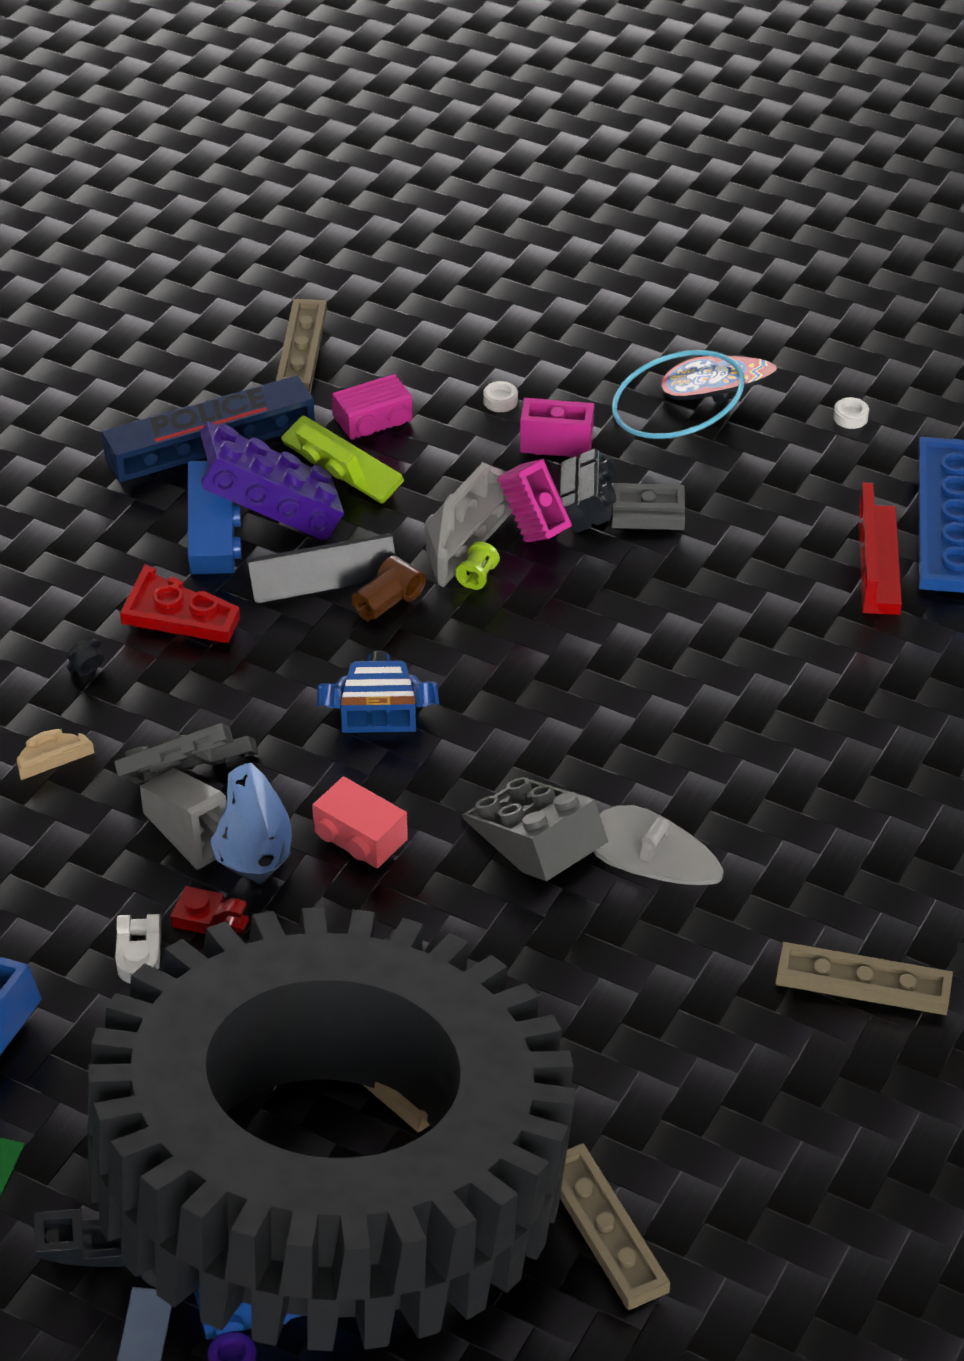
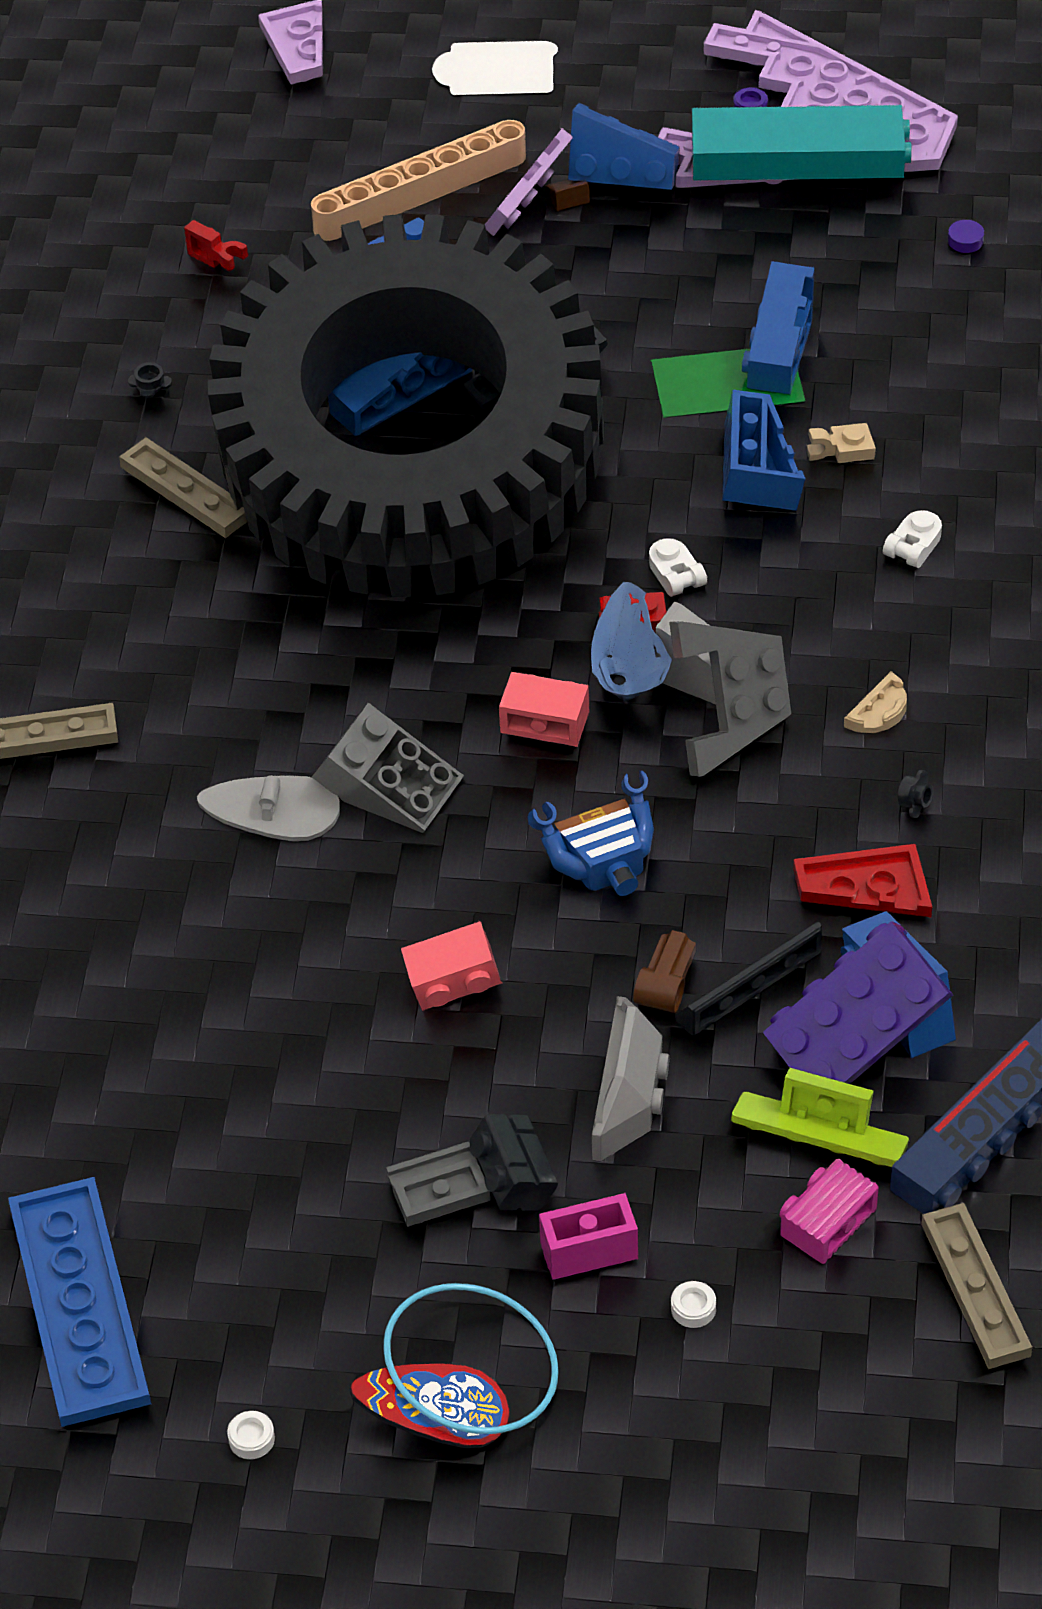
camera: 160 degrees right, 5 degrees up
lime bush [456,541,500,590] -> none
dark pink brick [497,459,572,542] -> none
red fence [858,482,902,615] -> none
none -> coral brick [401,921,502,1011]

